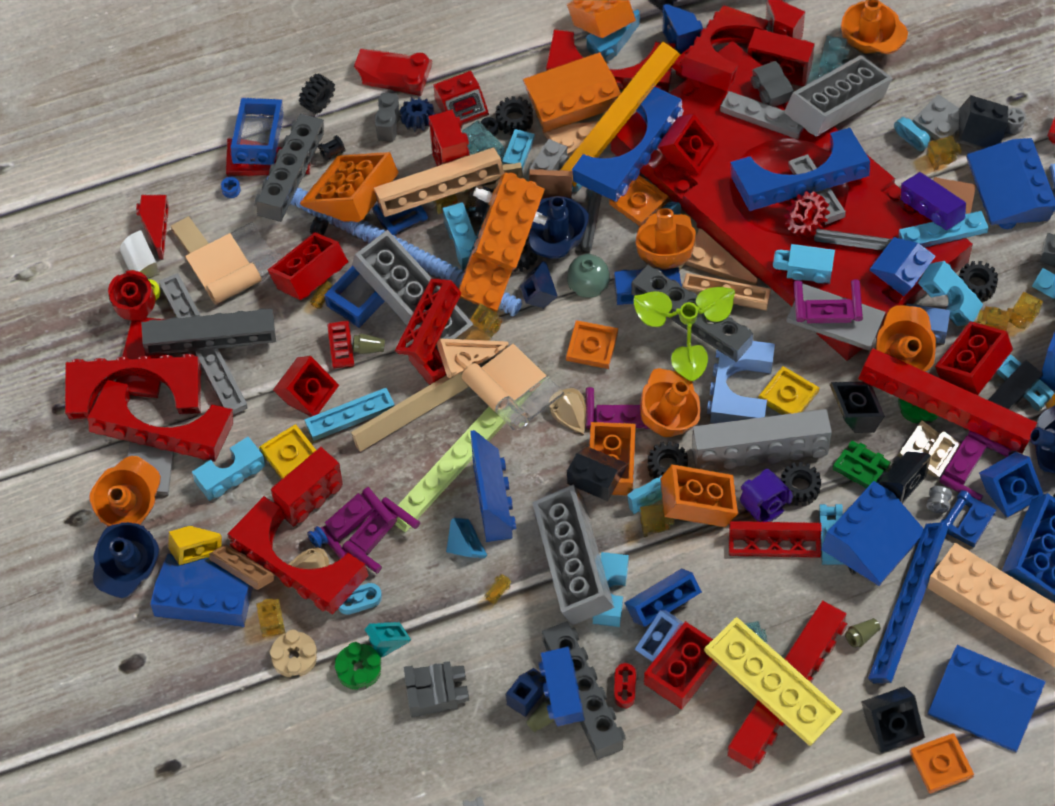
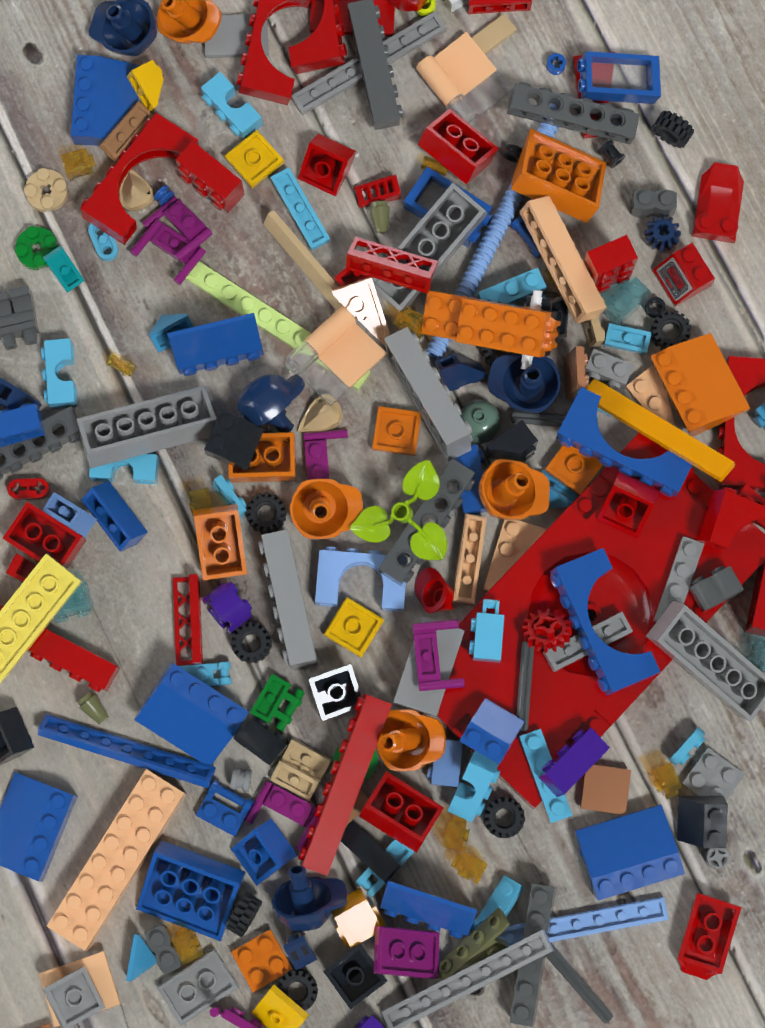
camera: 85 degrees right, 20 degrees up
none -> red panel [6,553,36,583]
none -> medium azure arch [41,338,78,409]
none -> dark blue piece [237,374,305,433]
none -> light grey brick [384,327,473,462]
none -> red piece [415,567,454,614]
none -> black slope [485,420,538,461]

